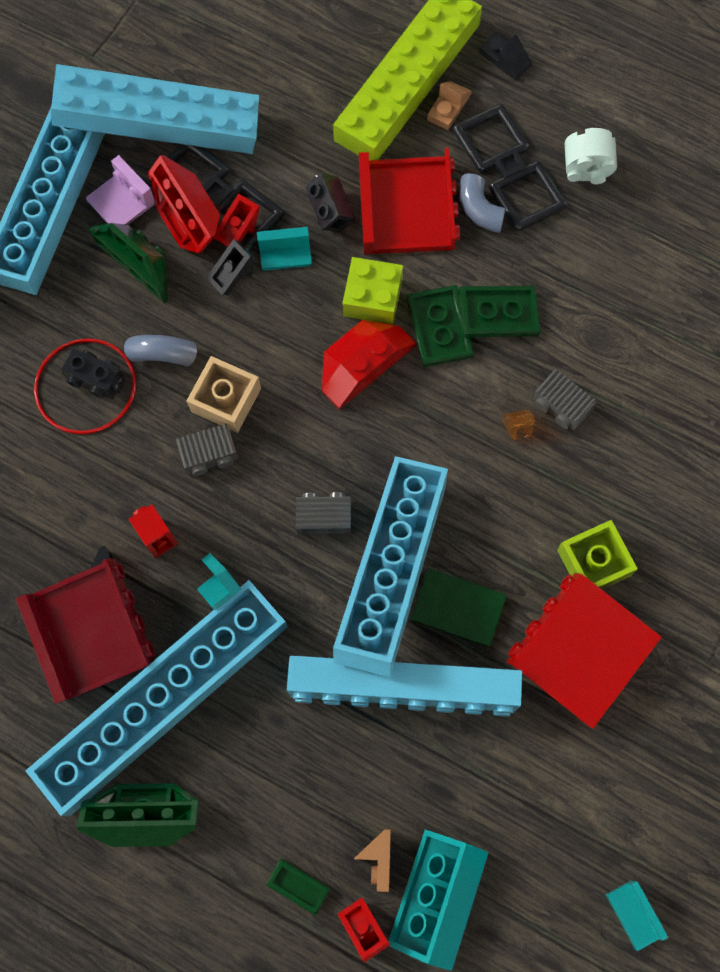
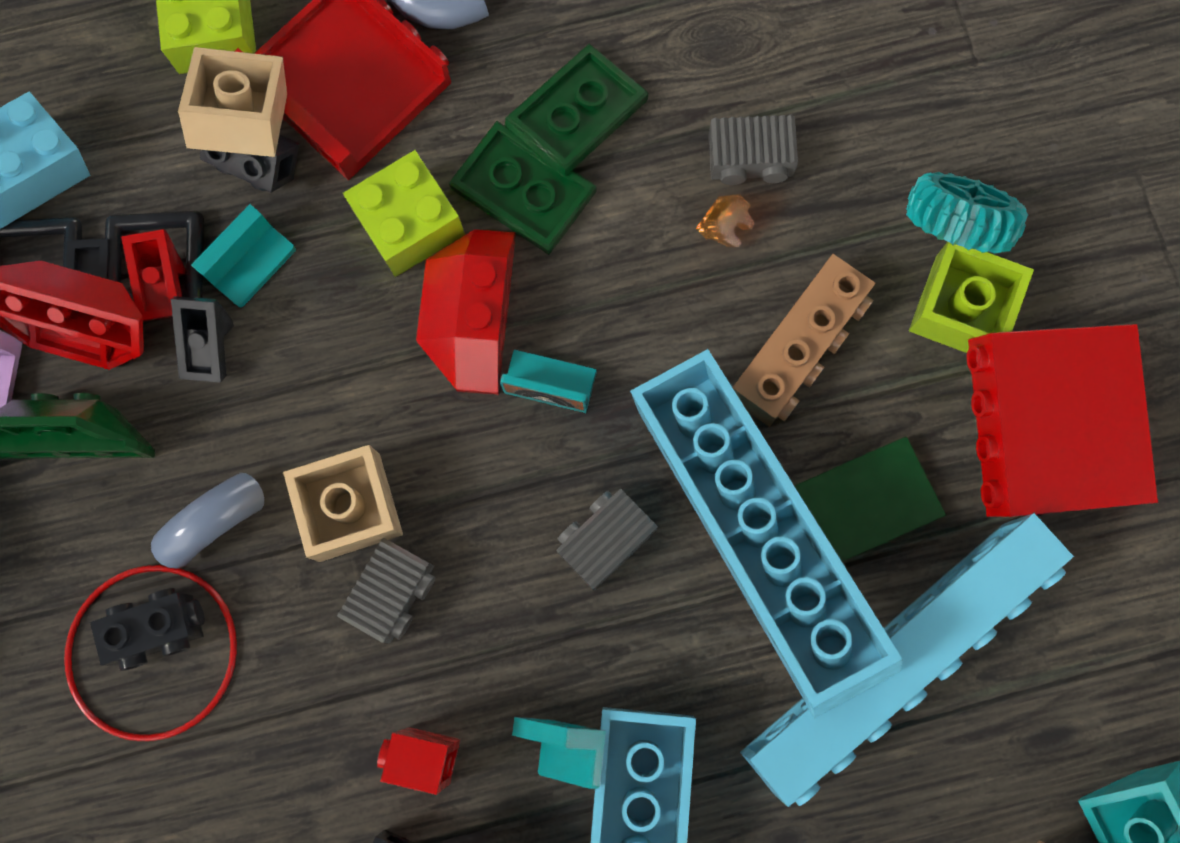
camera: 40 degrees left, 5 degrees up
none -> tan brick [178,47,287,157]
none -> teal panel [500,350,597,413]
none -> medium nougat brick [733,254,875,427]
none -> teal gear [906,172,1028,254]

